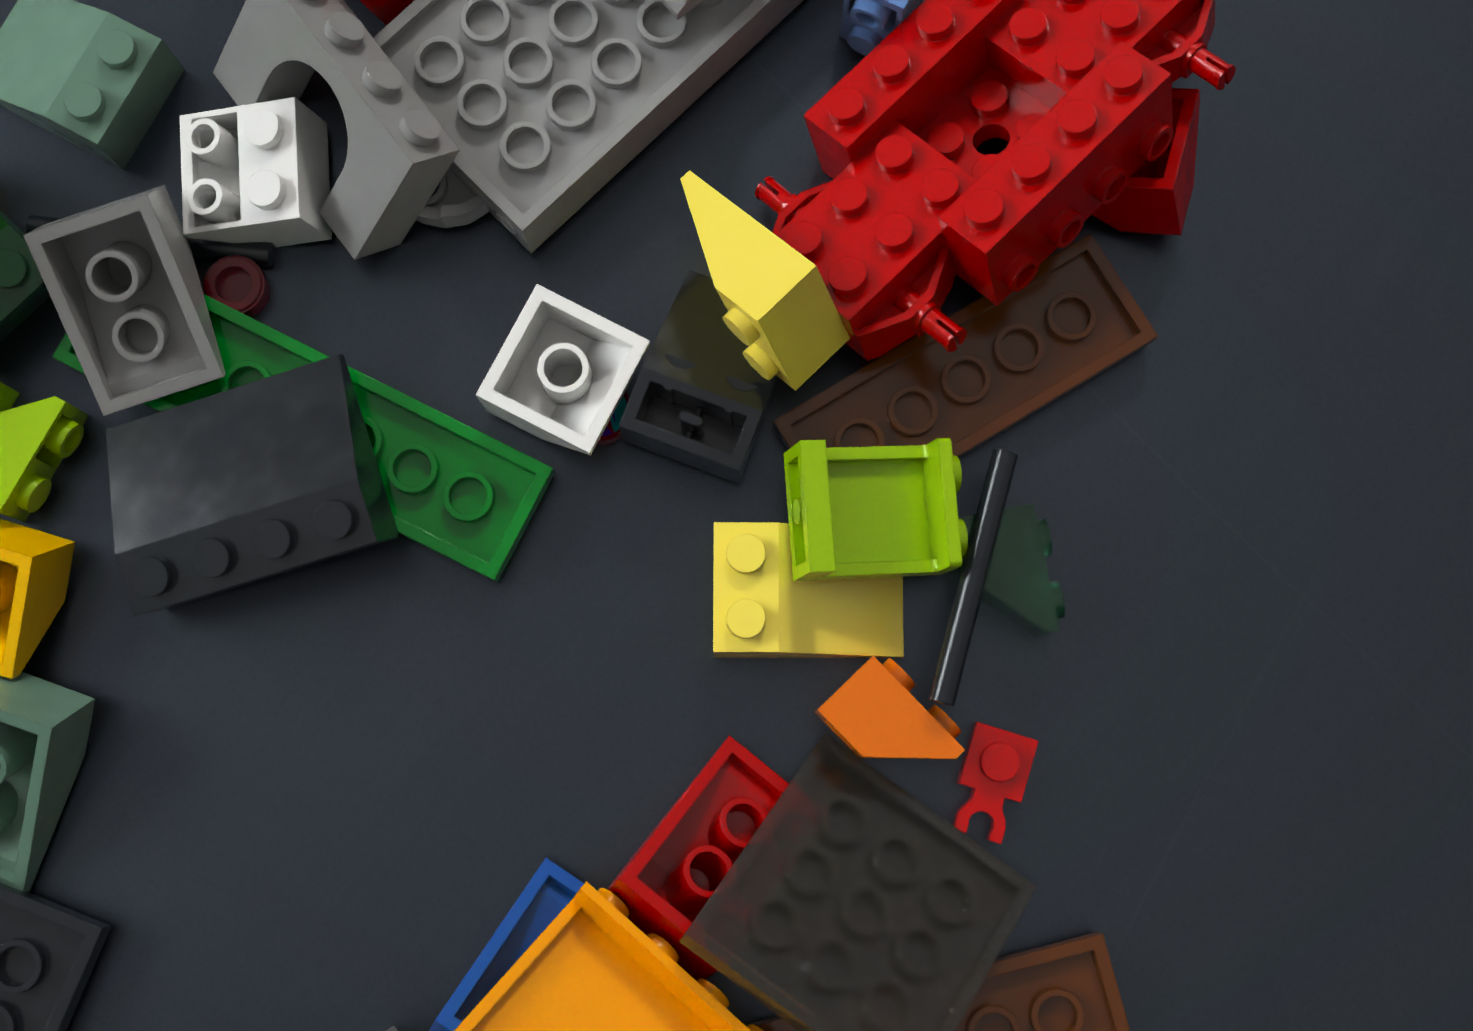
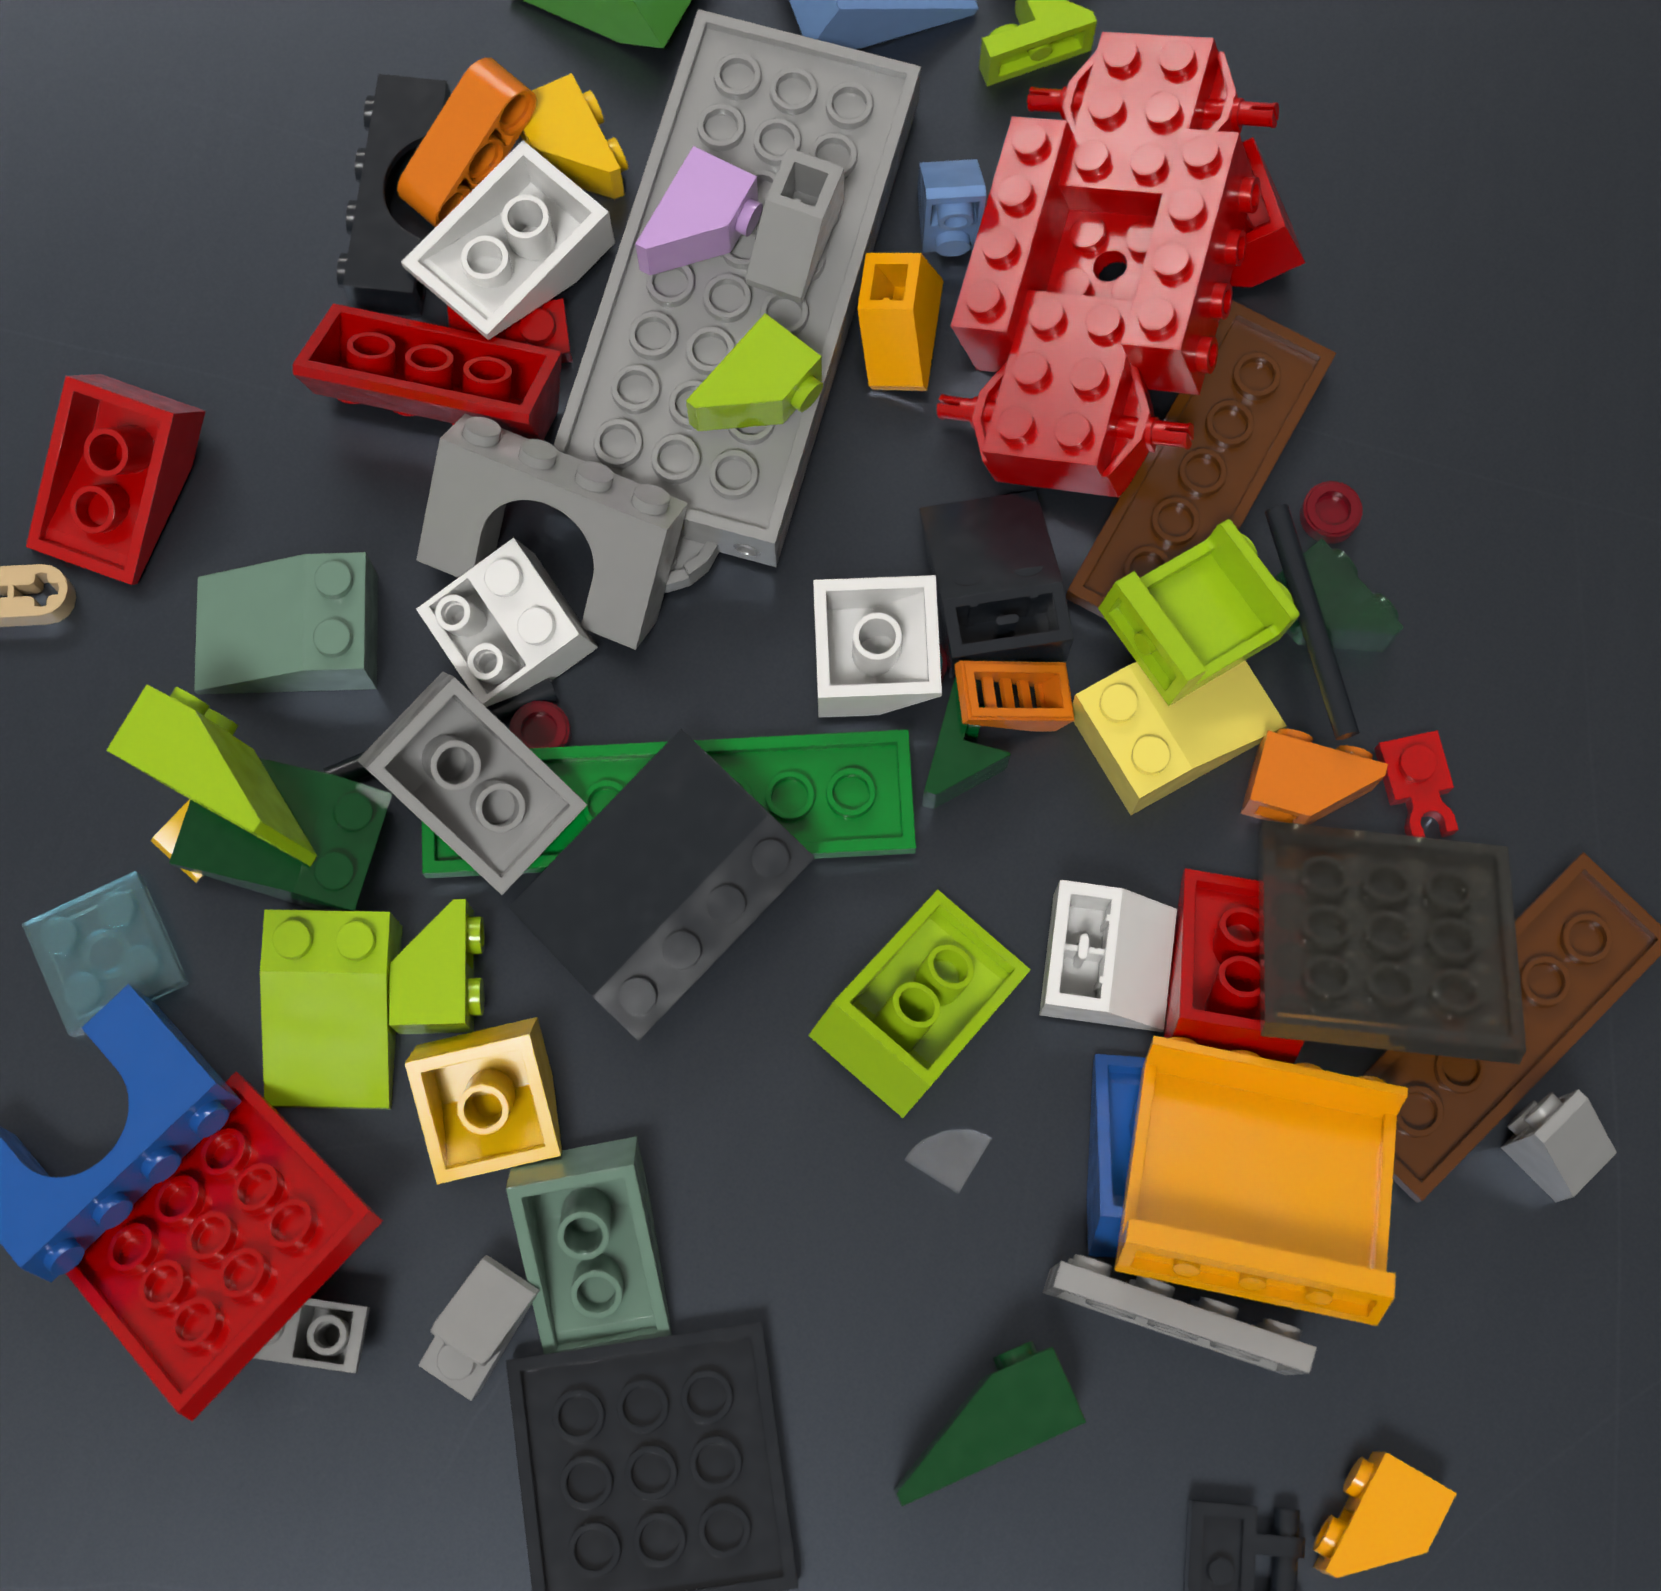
camera: 30 degrees left, 5 degrees down
light yellow slope [680,170,850,391] -> none
none -> lime slope [686,313,823,431]
none -> lime slope [808,889,1031,1118]
none -> light orange slope [857,253,944,391]
none -> clear tile [905,1130,992,1194]
none -> dark green slope [922,677,1011,809]
none -> orange slope [954,661,1075,732]
none -> white slope [1039,880,1177,1032]
none -> dark red tile [1300,481,1363,544]

